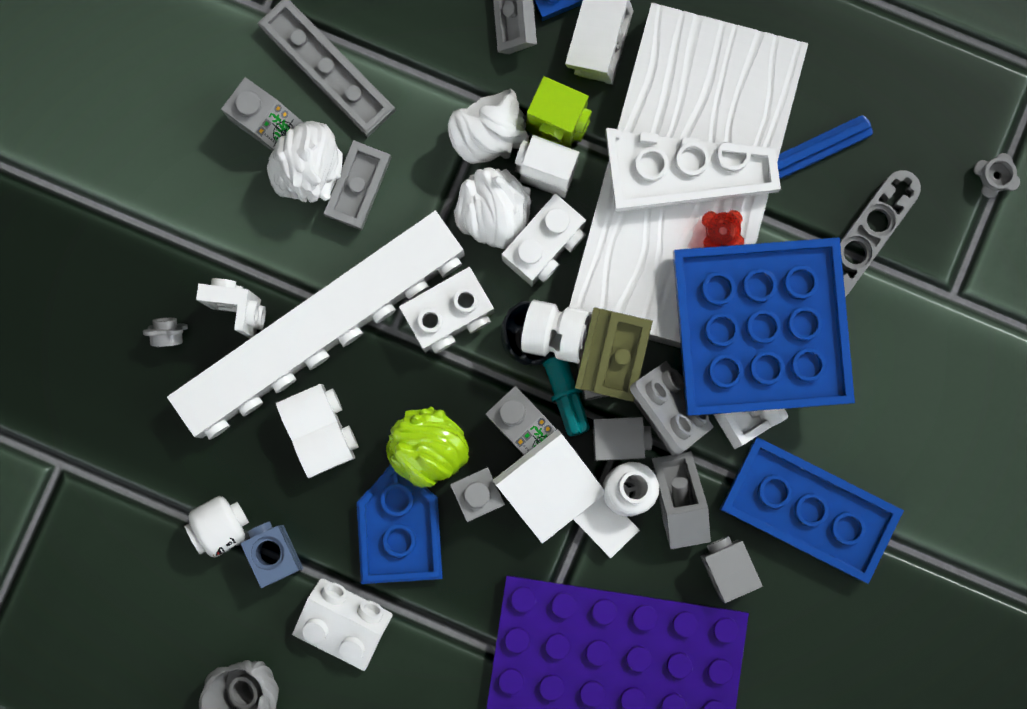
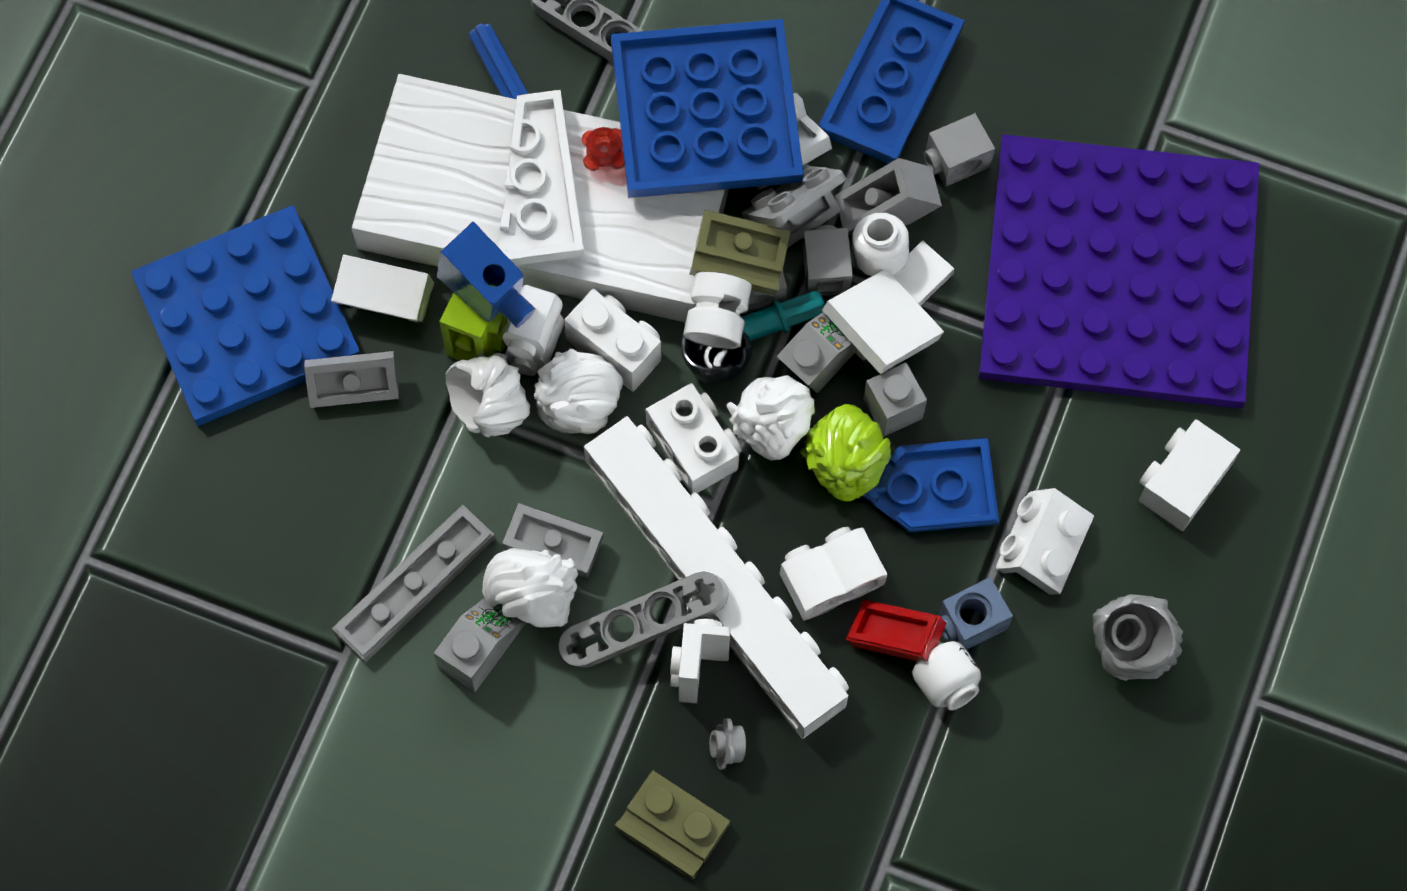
camera: 95 degrees left, 15 degrees down
none -> blue torso [437,221,536,328]
none -> light grey beam [559,571,729,668]
none -> olive plate [615,770,730,881]
none -> white hair [726,375,815,461]
none -> red tile [846,599,946,661]

